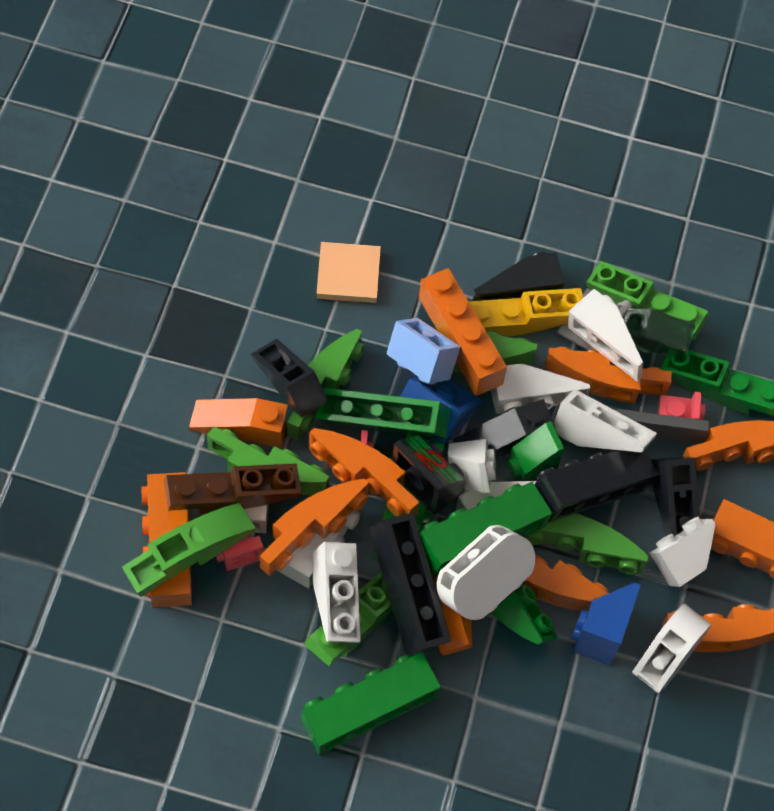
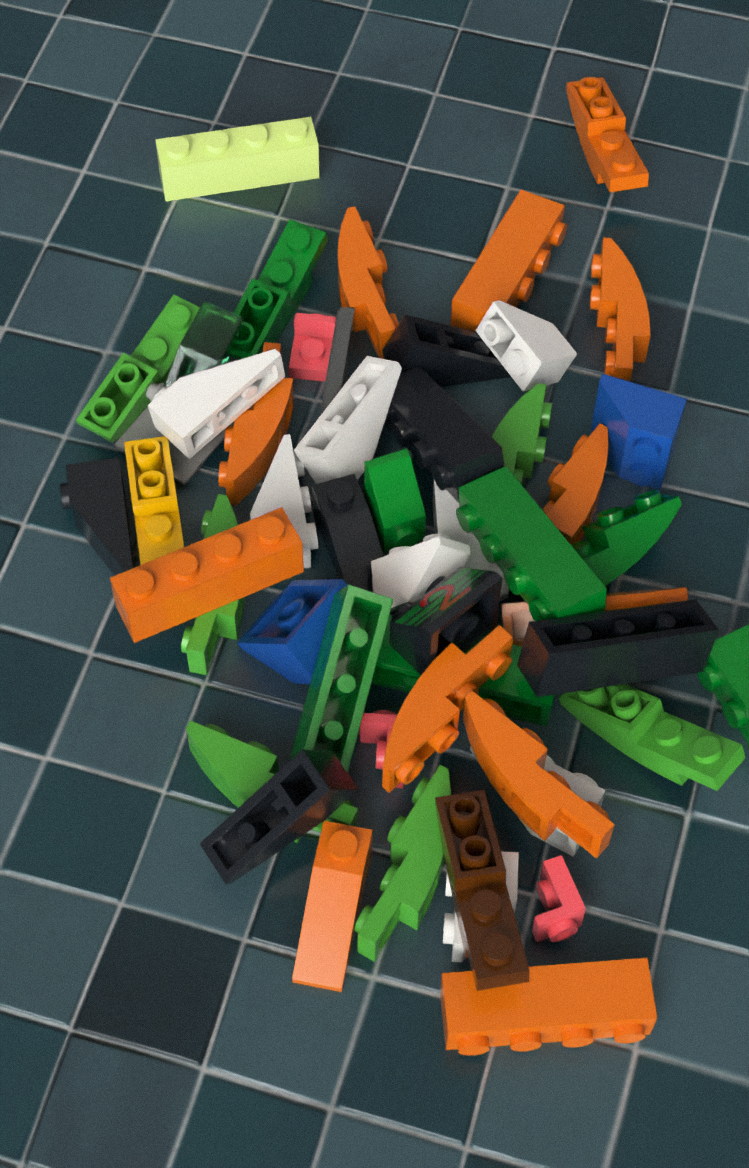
camera: 85 degrees left, 5 degrees down
bright green slope [122,503,257,597] -> none
white slope [312,542,360,643] -> none
light nougat tile [316,242,381,303] -> none
light blue brick [386,318,461,384] -> none
white brick [437,525,535,620] -> none
white brick [632,603,712,694] -> none

